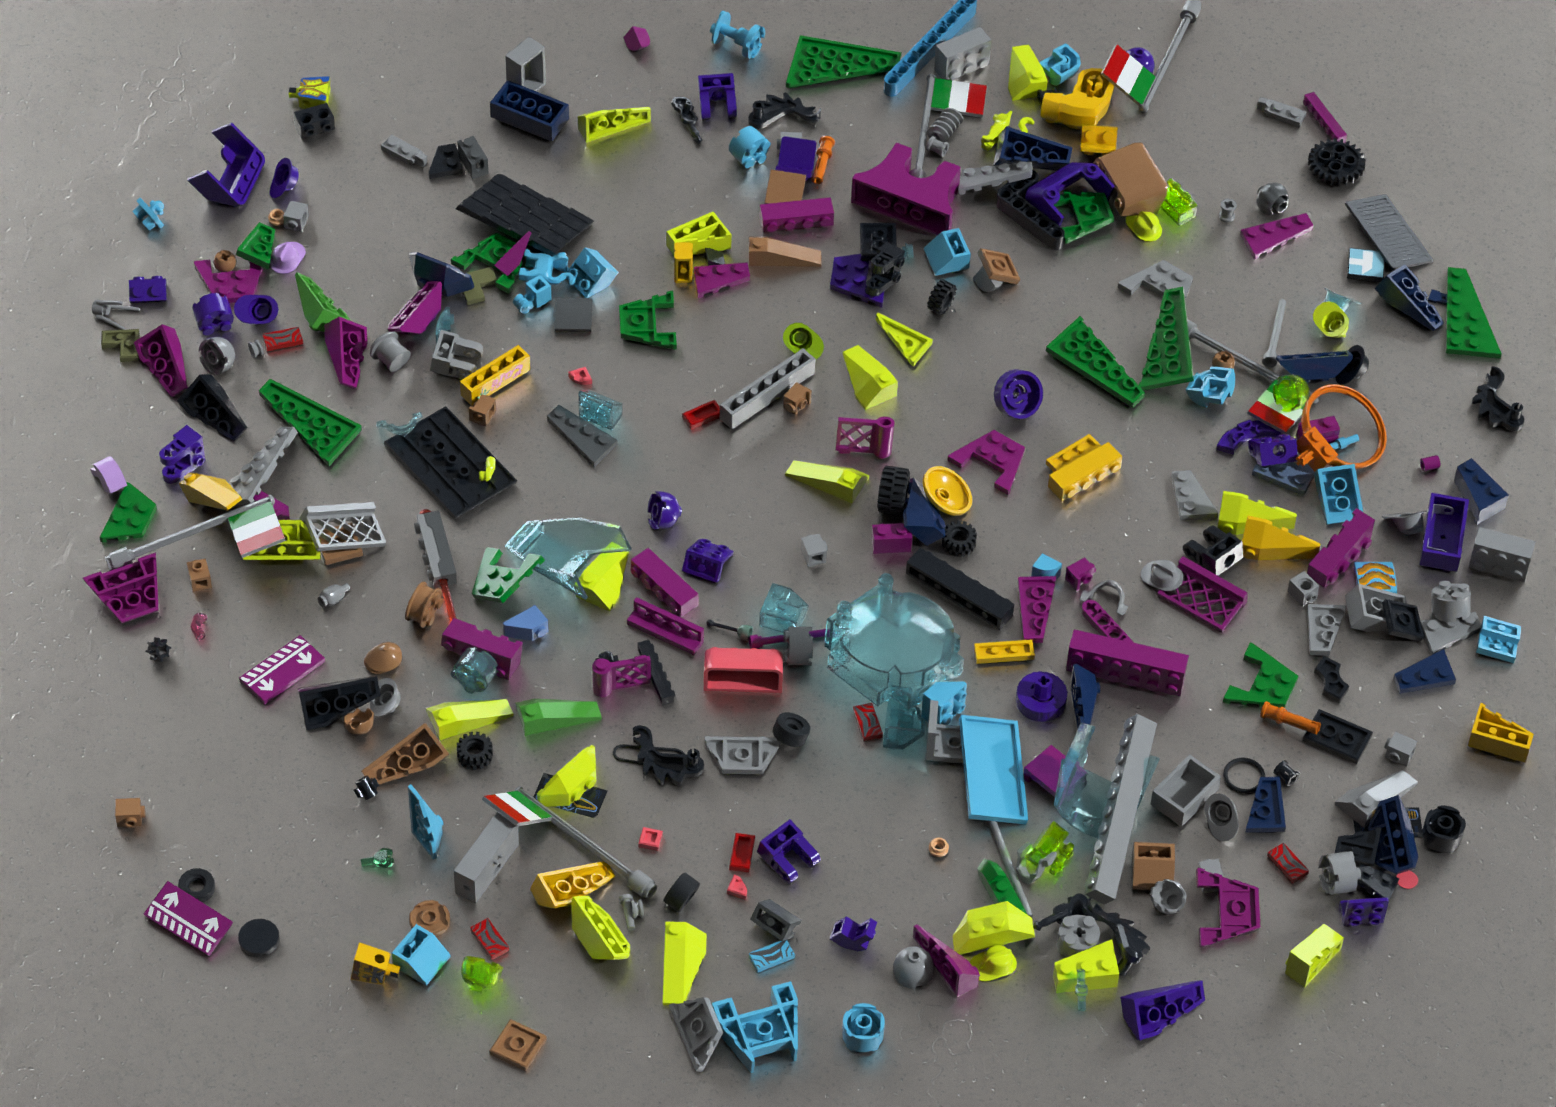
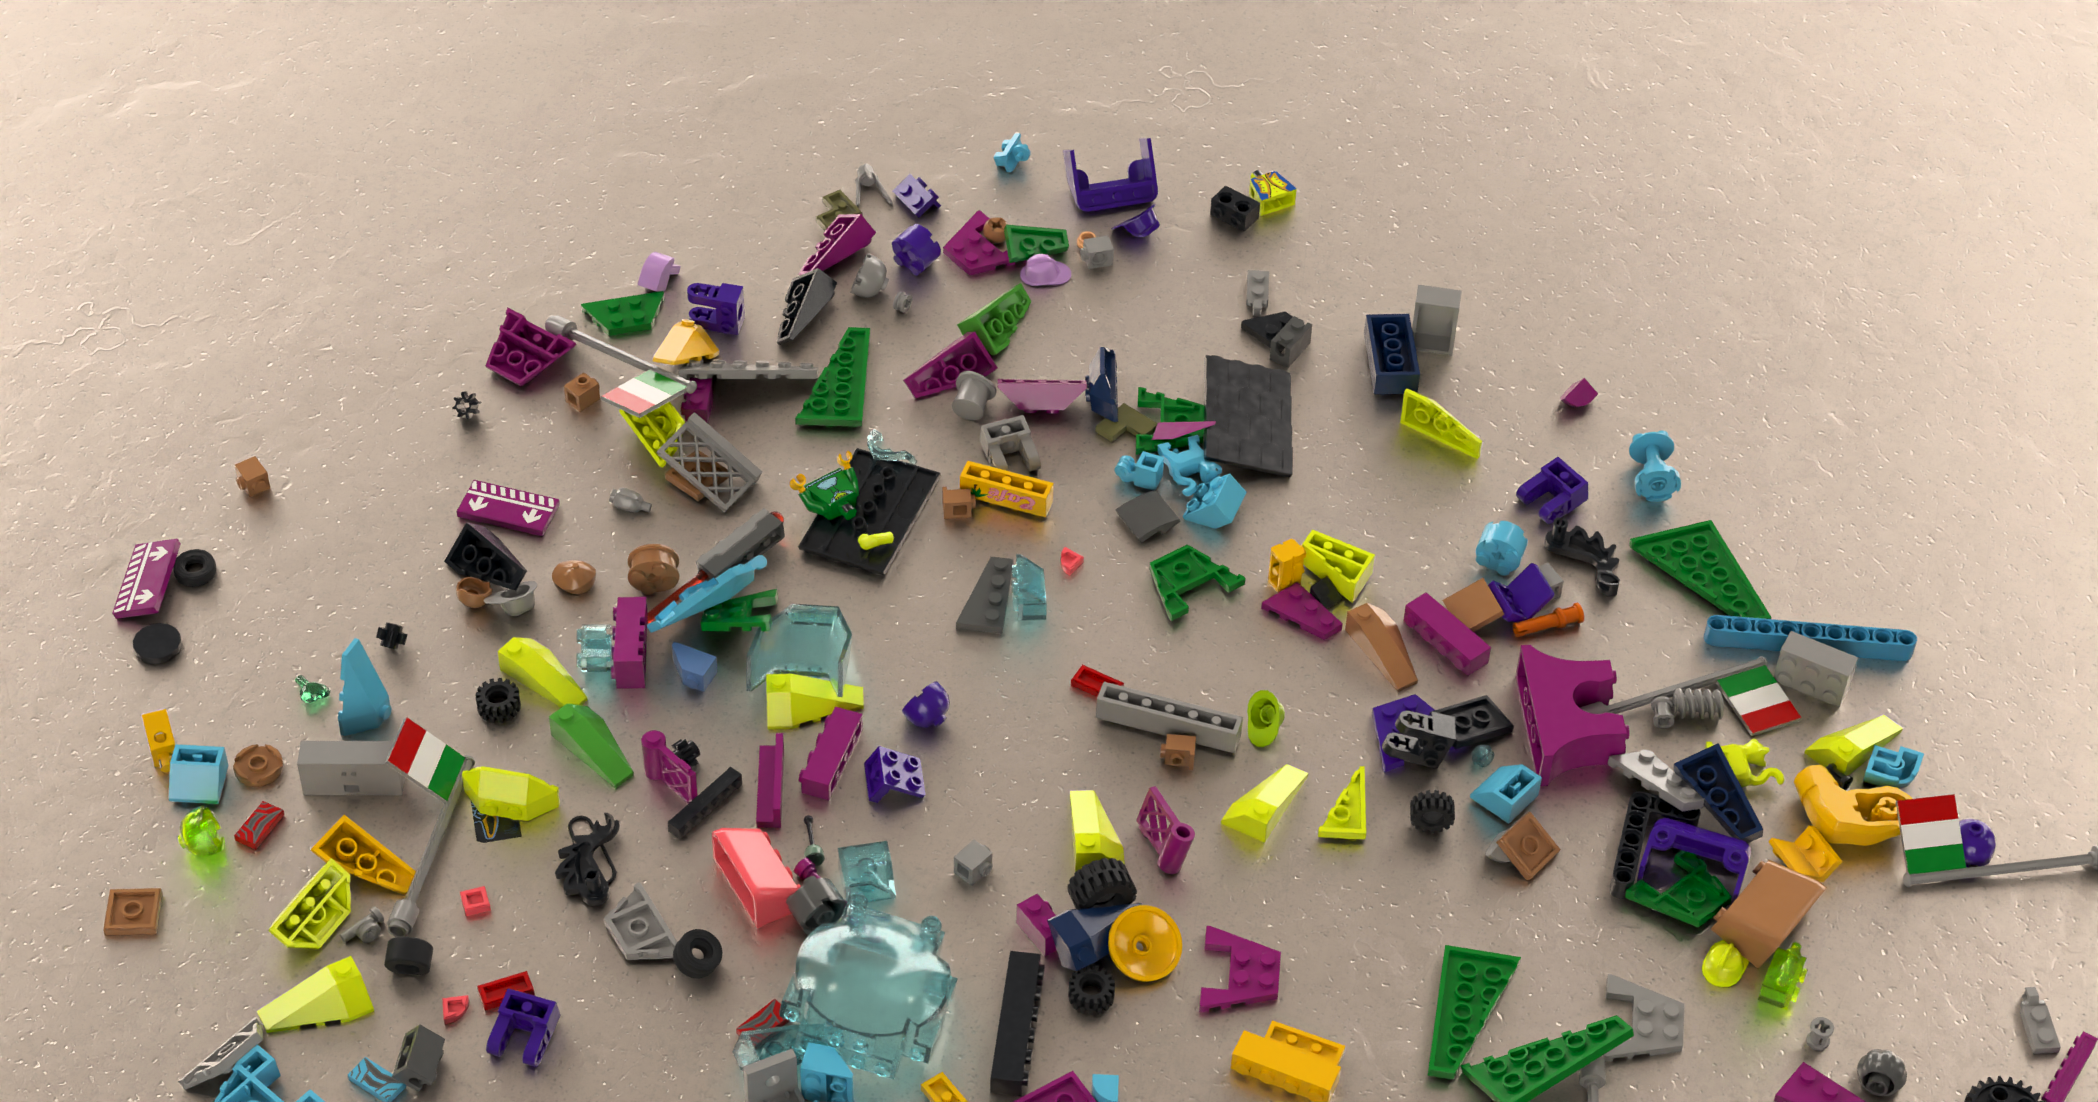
camera: 60 degrees right, 5 degrees down
clear pink arm [190,612,207,640] -> none
dark purple piece [234,295,279,324] -> none
red tile [263,327,303,352] -> none
medium nougat wedge [361,723,449,785] -> none
clear light blue slope [435,306,454,344] -> none
black piece [671,97,703,144] -> none
dark purple piece [994,369,1043,419] -> none
none -> medium azure windscreen [647,555,767,633]
none -> green torso [790,450,859,520]

